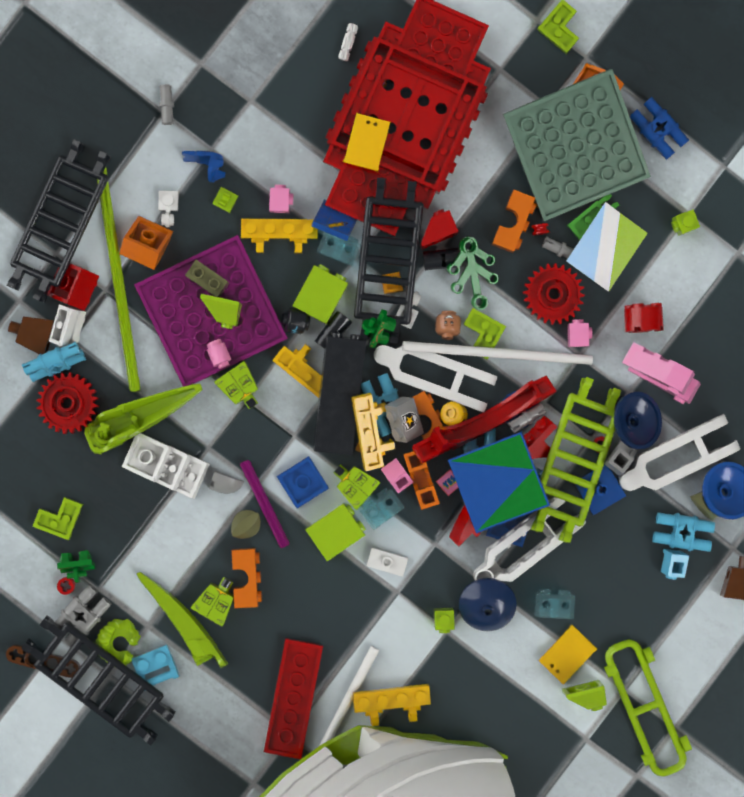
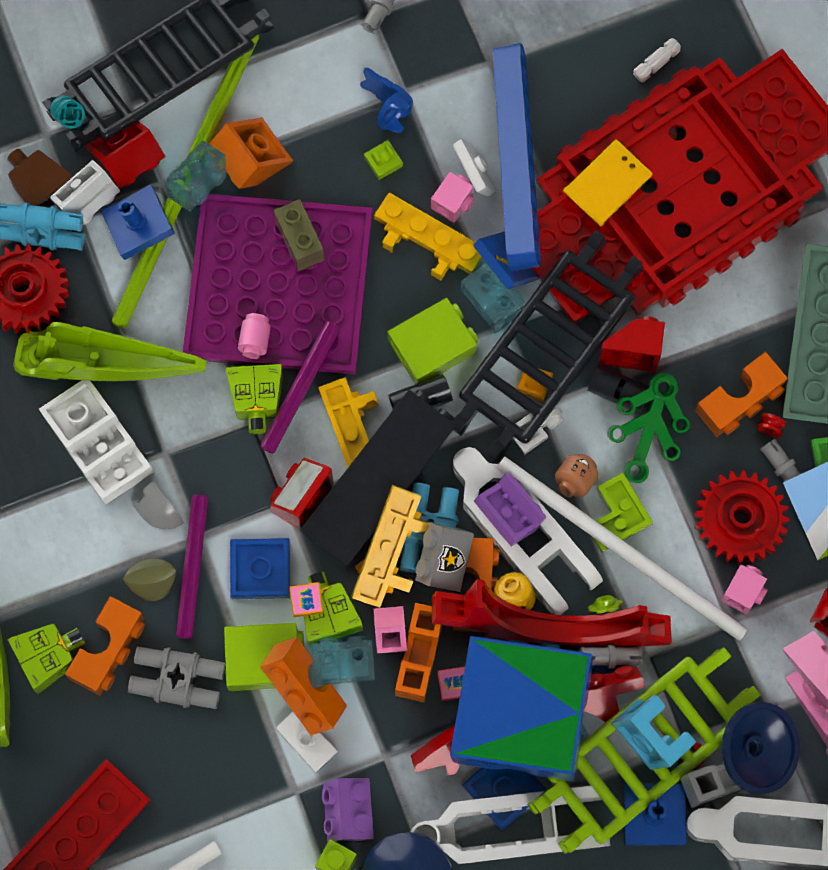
camera: 30 degrees right, 15 degrees down
white plate [158,191,179,228] -> none
lime slope [200,294,242,329] -> none
black head [281,308,310,334] -> none
green hips [362,309,396,348] -> none
none -> teal wheel [50,95,85,129]
none -> blue tile [101,184,175,260]
none -> light grey pin [128,646,226,709]
none -> clear light blue brick [167,141,227,212]
none -> orange arch [260,637,347,735]
none -> magenta axle [261,321,340,454]
none -> red slope [269,458,334,530]
none -> tile [289,582,323,617]
none -> medium lavender bracket [322,778,374,842]
none -> white plate [453,139,496,197]
none -> medium lavender bracket [474,472,546,547]
none -> beam [493,43,541,271]
none -> lime plant [588,595,623,614]
none -> medium azure panel [611,695,696,770]

